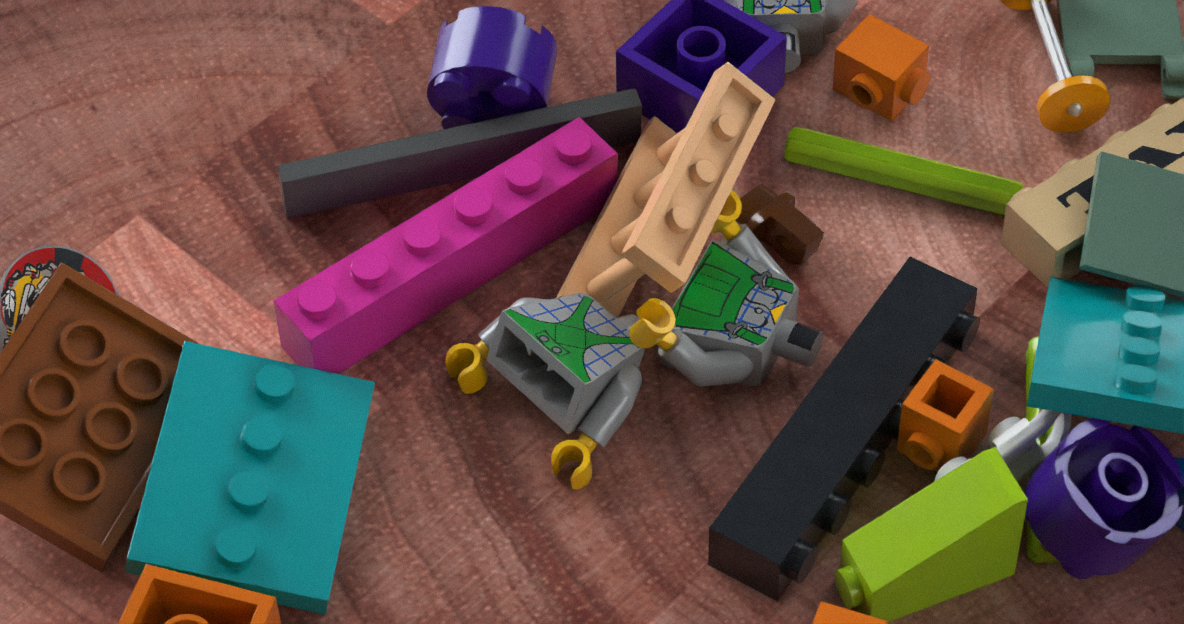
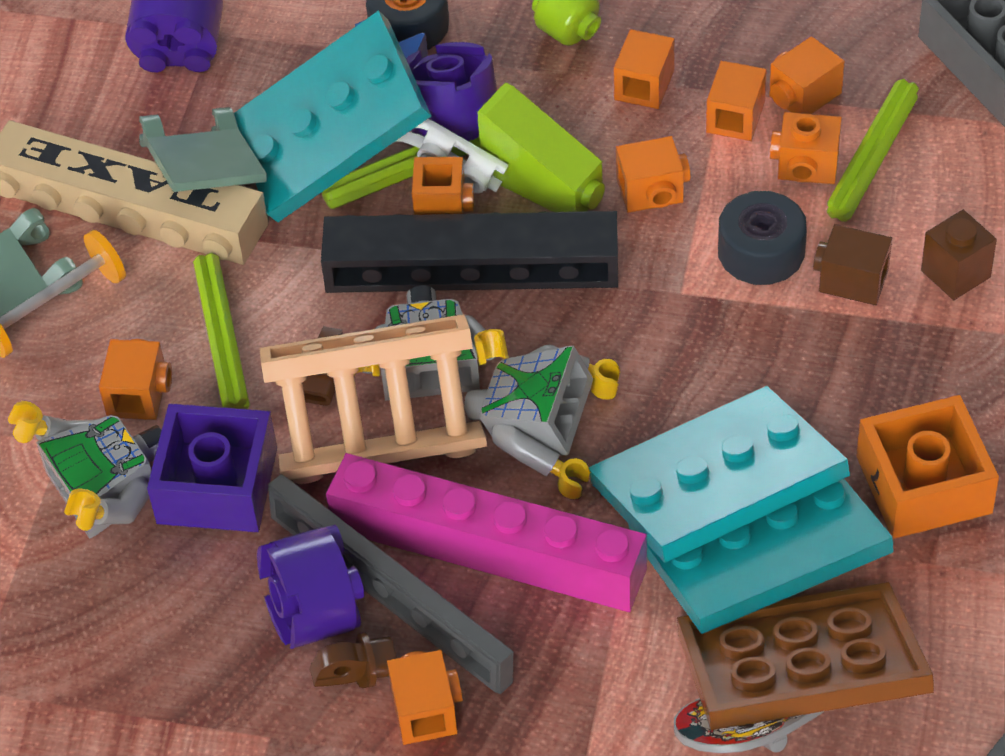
camera: 120 degrees left, 0 degrees up
none -> reddish brown piece [309,632,397,688]
none -> orange brick [387,650,463,745]
none -> plate [589,386,850,563]

